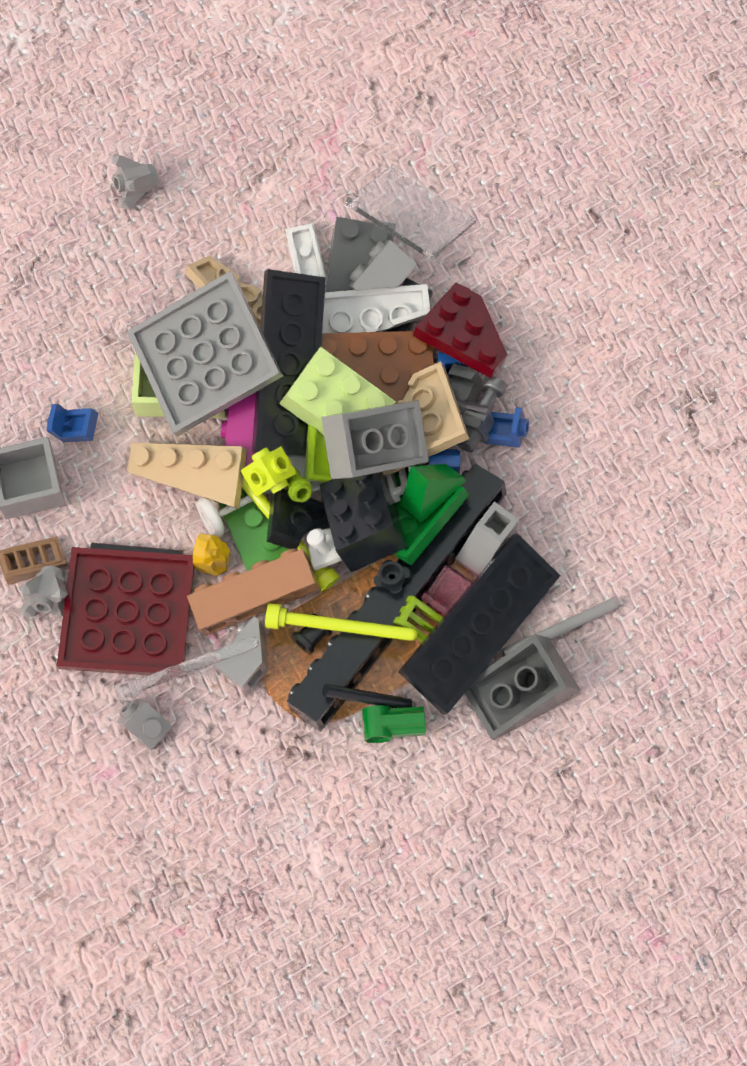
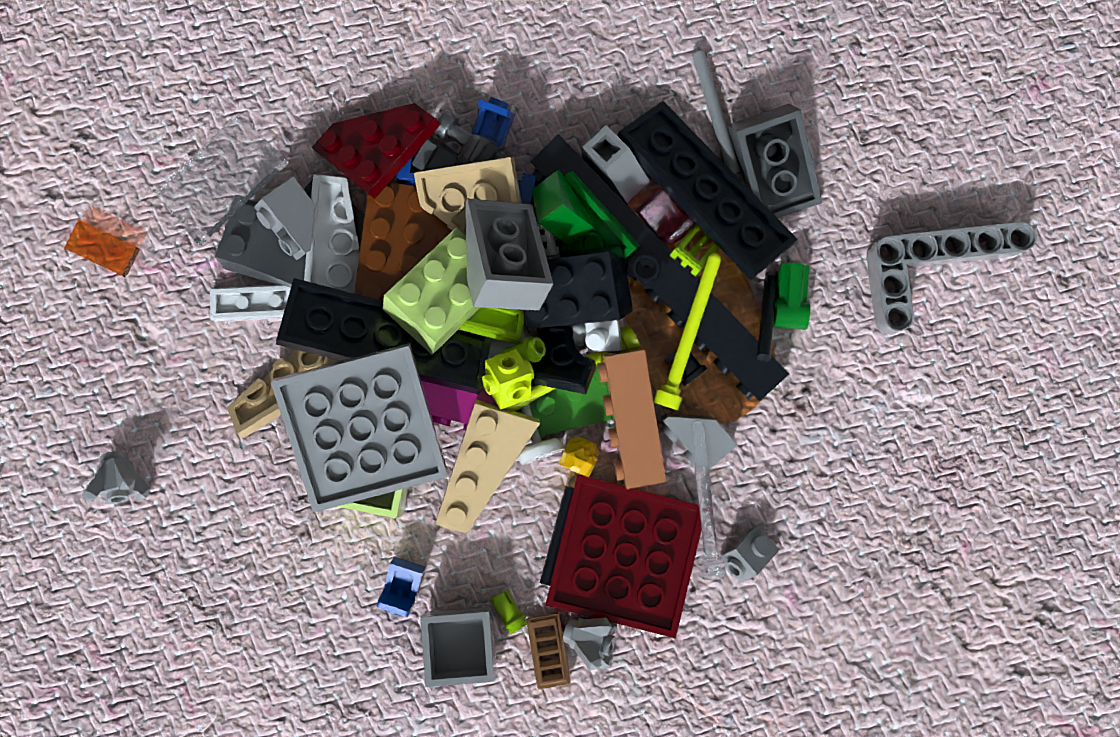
camera: 80 degrees left, 15 degrees up
none -> clear orange tile [64,219,140,277]
none -> lime pin [489,589,527,635]
none -> light grey beam [866,222,1037,335]

